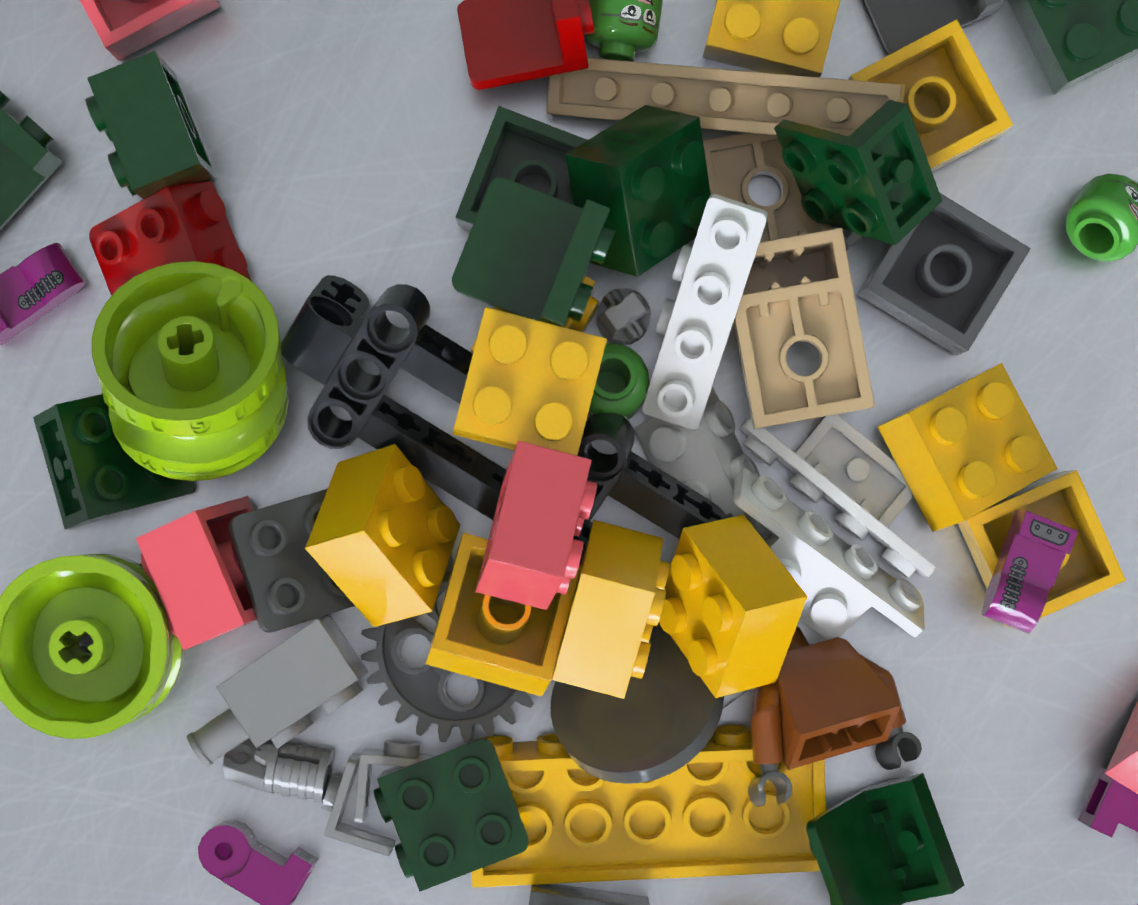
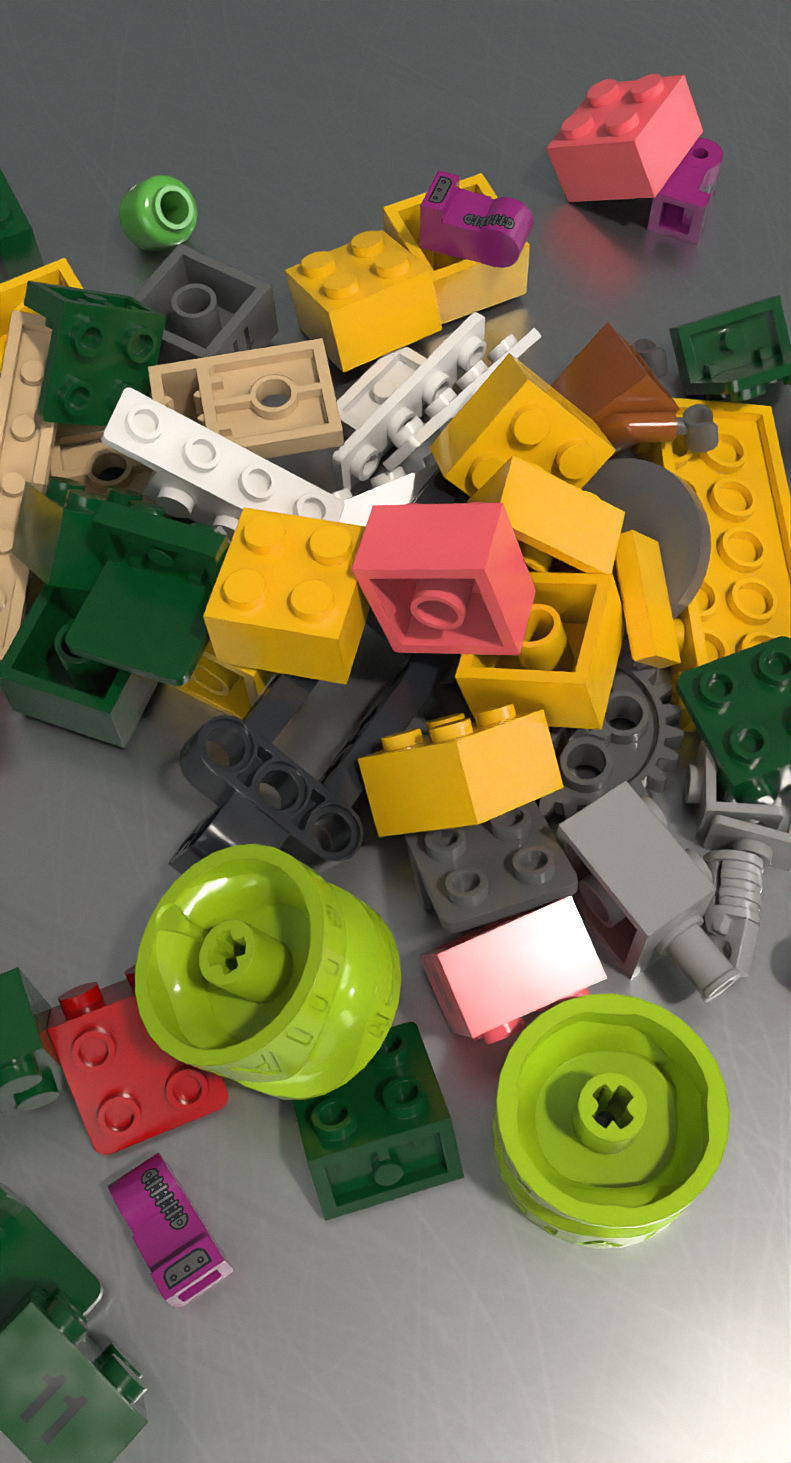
camera: 90 degrees left, 25 degrees down
none -> yellow tile [615,530,681,669]

